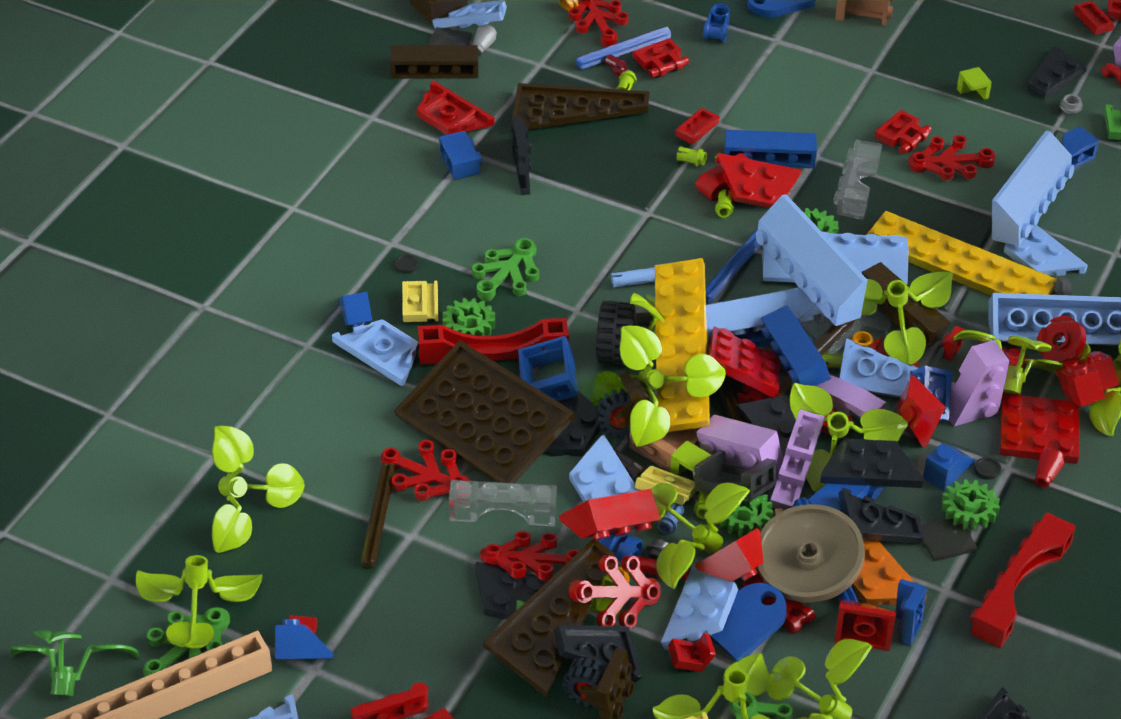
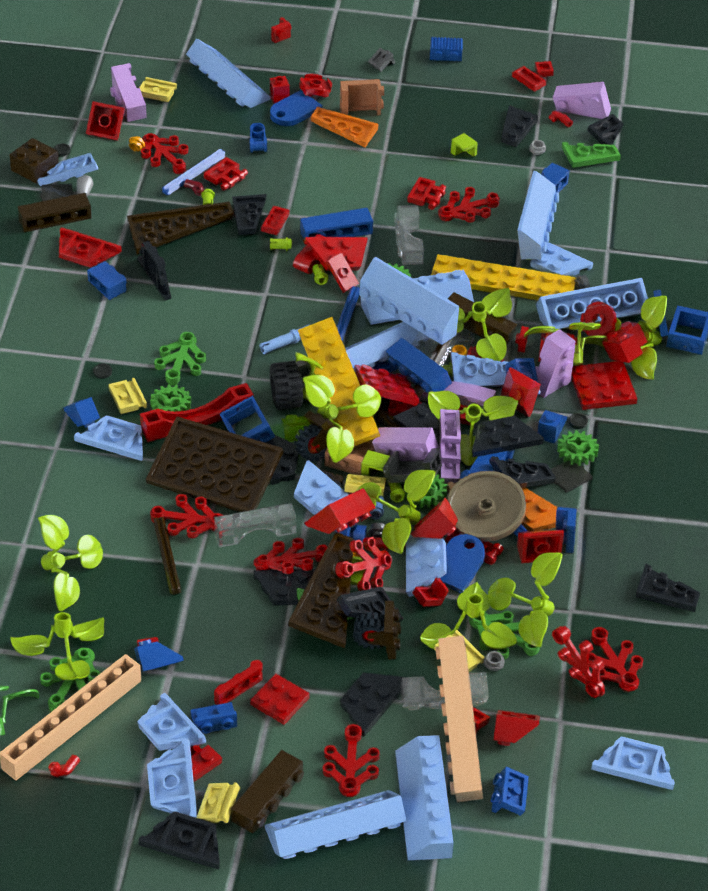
camera: 20 degrees left, 0 degrees up
red arch [970,512,1076,649] -> none
red cone [1034,448,1064,488] -> none
none -> black wing [232,194,267,235]
none -> orange wing [311,107,378,148]
none -> plate [326,253,359,293]

